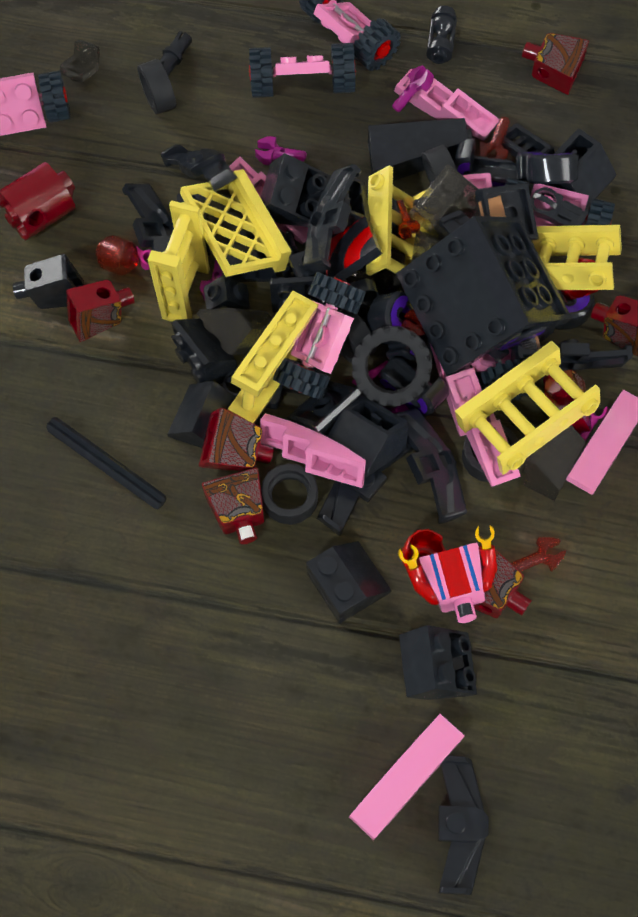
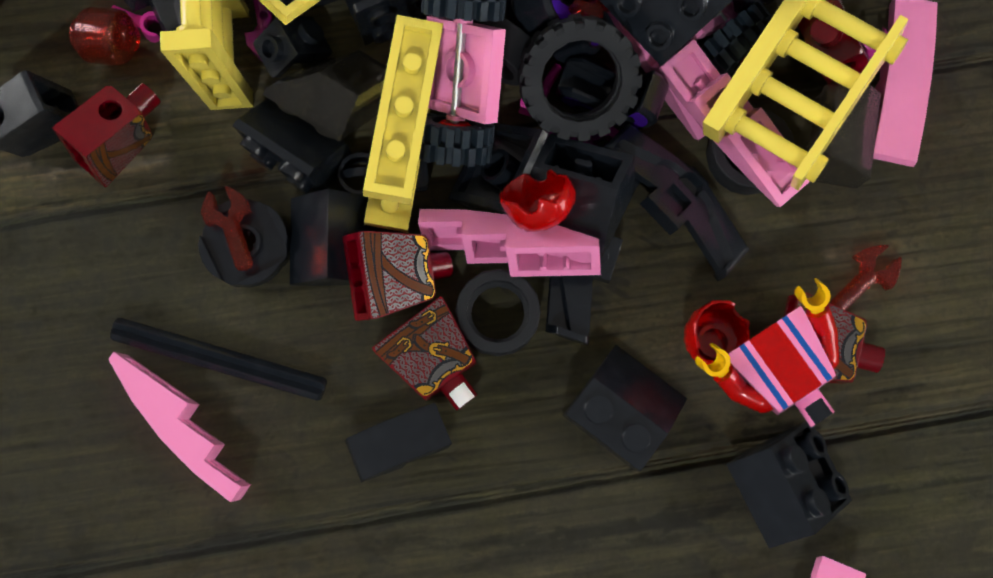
camera: 25 degrees left, 15 degrees up
none -> bright pink slope [108,352,251,502]
none -> black plate [198,198,290,288]
none -> clear red bar [201,186,253,271]
none -> black slope [345,403,452,483]
none -> red hair [499,169,576,232]

